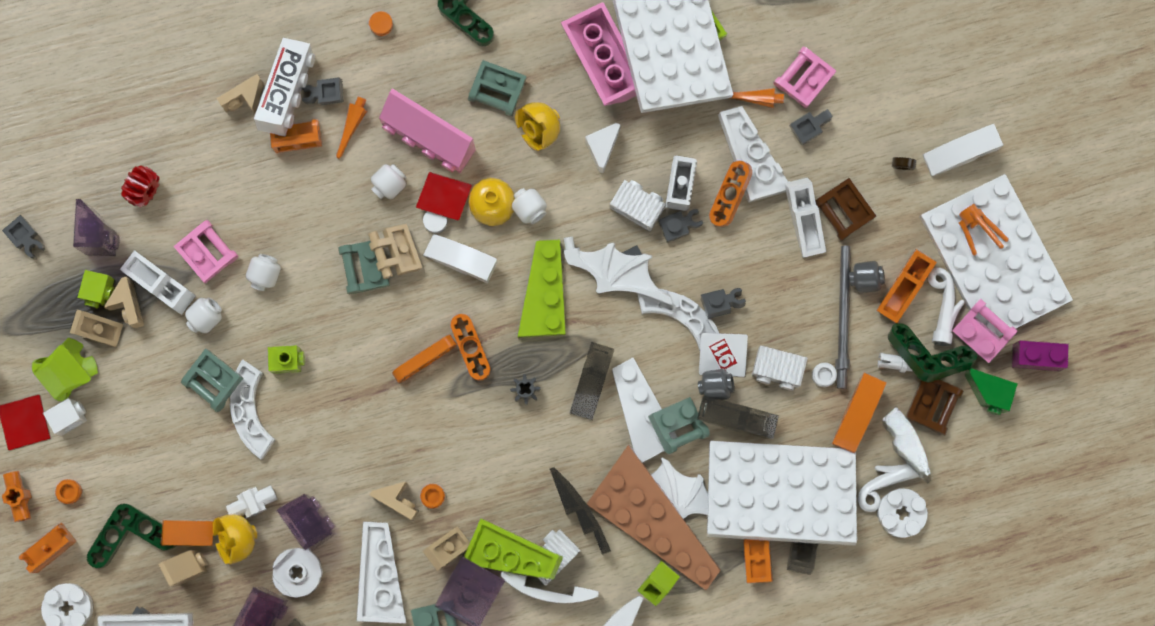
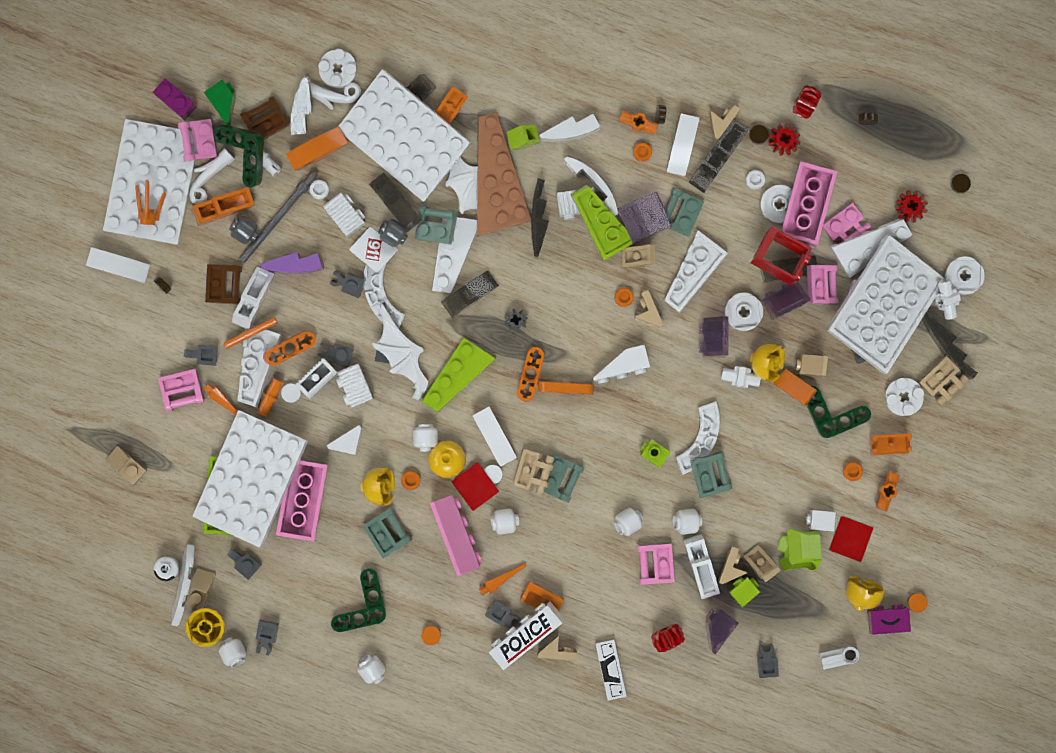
camera: 145 degrees left, 5 degrees up
none -> orange bar [224,317,278,349]
none -> orange pin [256,378,284,417]
none -> medium lavender slope [260,252,324,274]
none -> white tile [281,383,301,403]
none -> orange tile [401,471,421,490]
none -> white slope [593,345,650,384]
none -> white tile [595,639,627,701]

